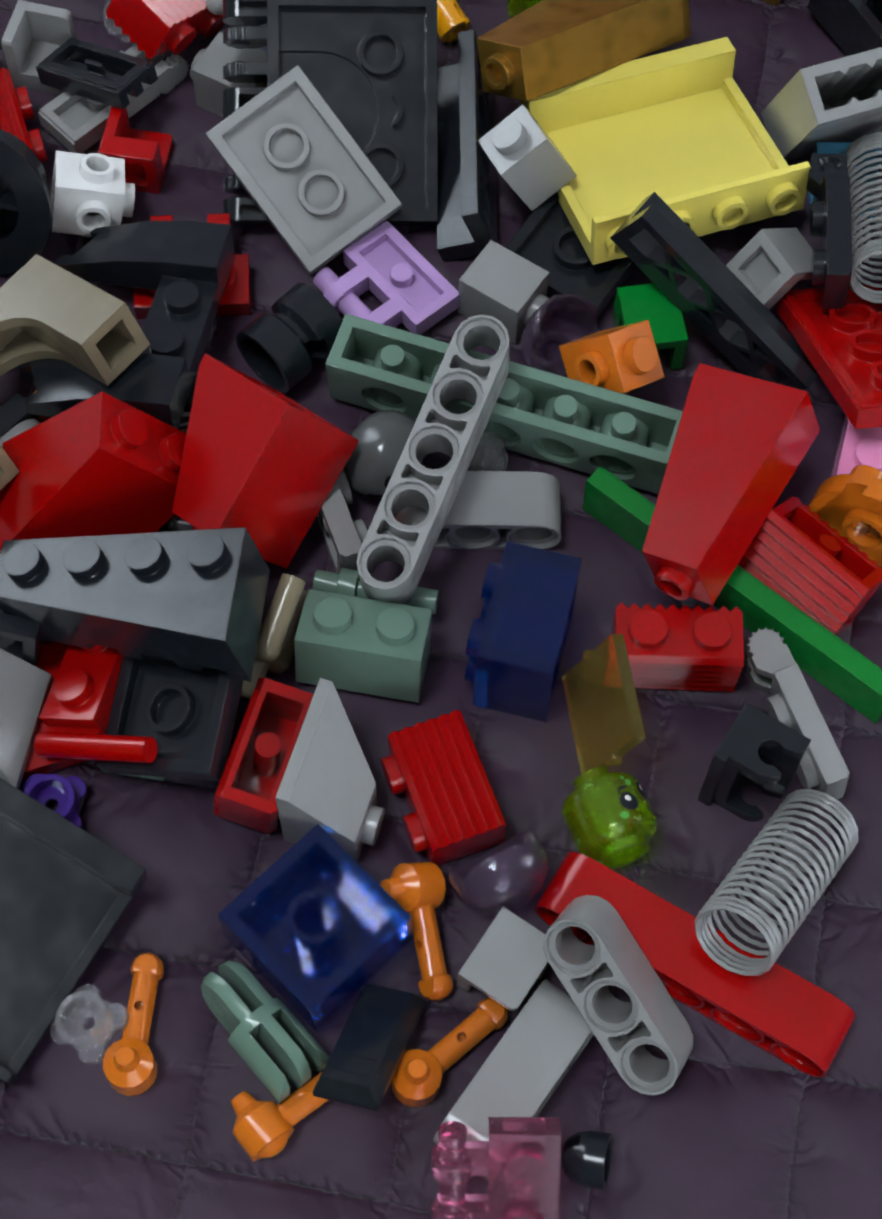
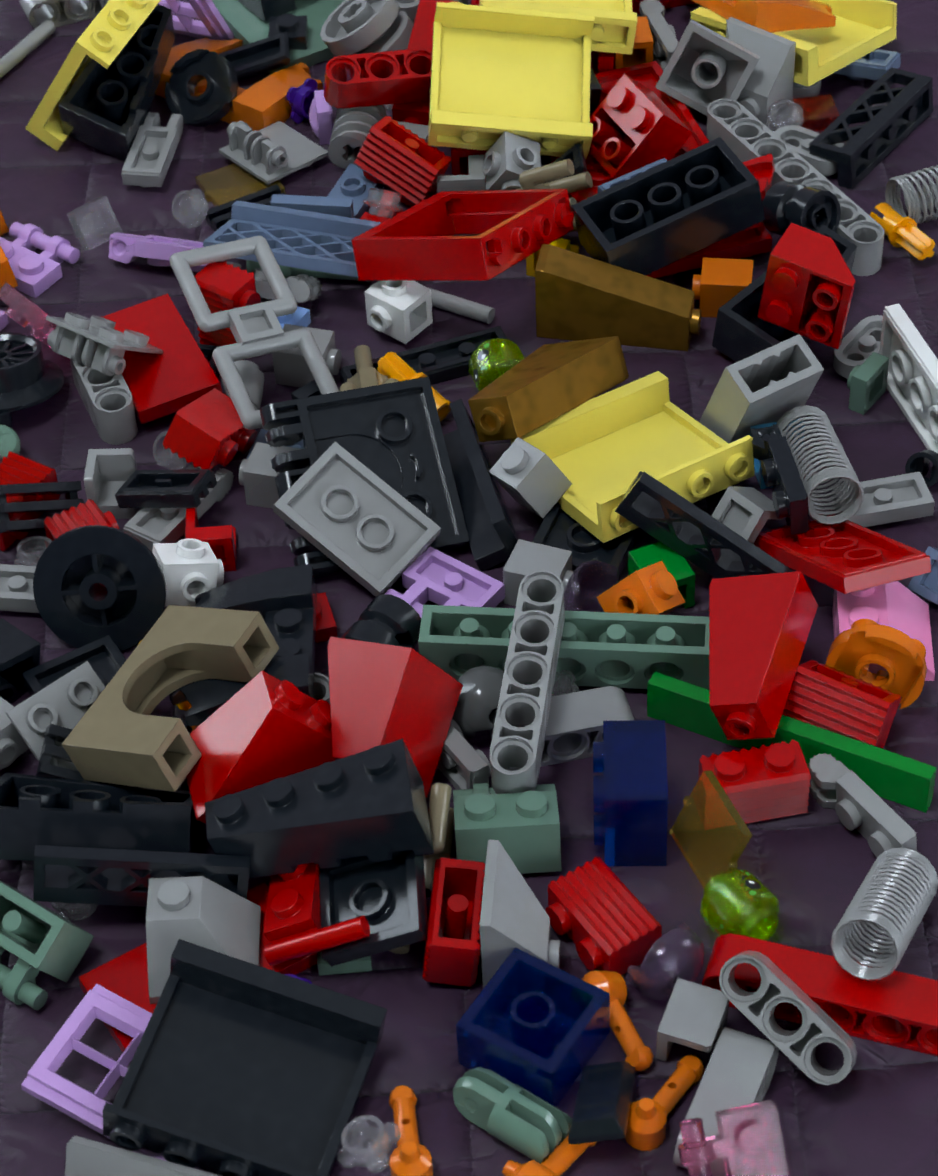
camera: 10 degrees left, 20 degrees down
black hinge [560,1130,613,1190] -> none
black hinge [697,703,811,822] -> none

